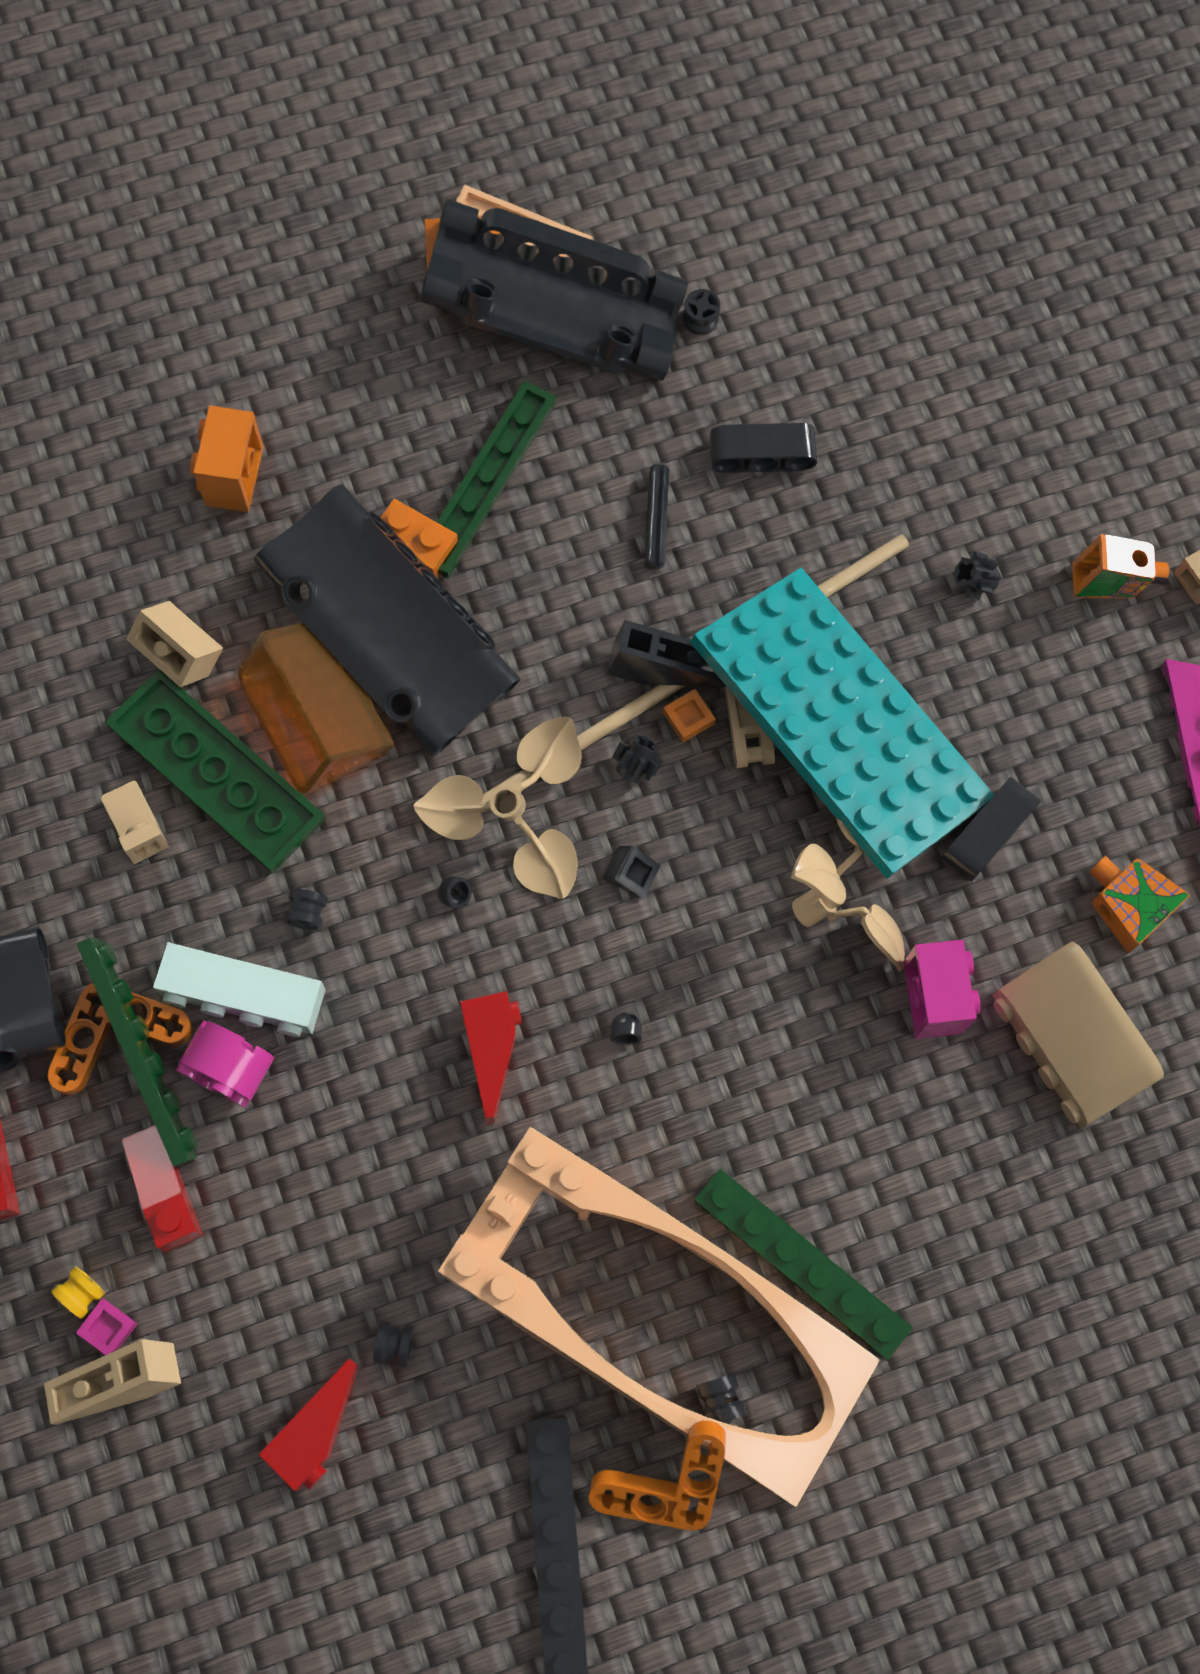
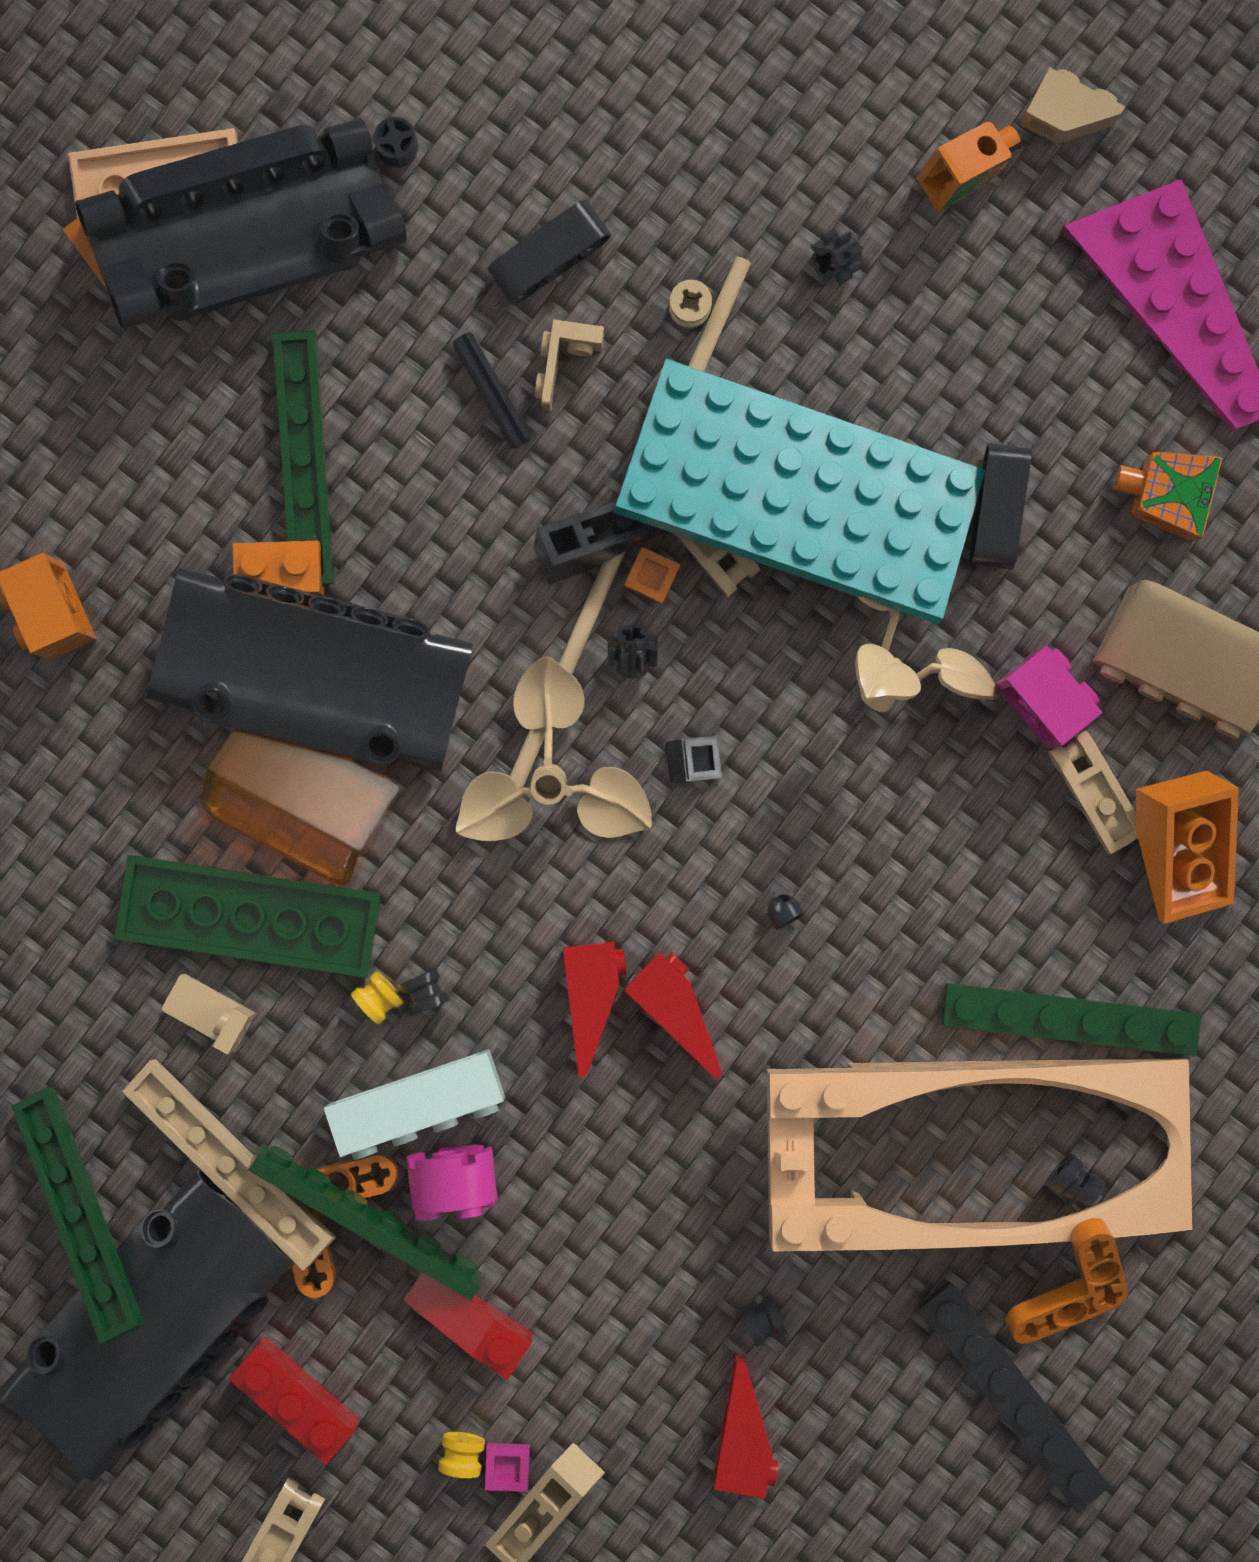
camera: 30 degrees left, 15 degrees up
tan brick [126,601,223,687] -> none
black hinge [437,876,472,909] -> none
none -> tan plate [122,1059,336,1271]
none -> yellow wheel [351,971,405,1025]
none -> tan bracket [535,319,604,412]
none -> red slope [563,941,627,1077]
none -> tan wheel [669,280,712,329]
none -> tan plate [1048,731,1138,854]
none -> orange slope [1135,770,1239,924]

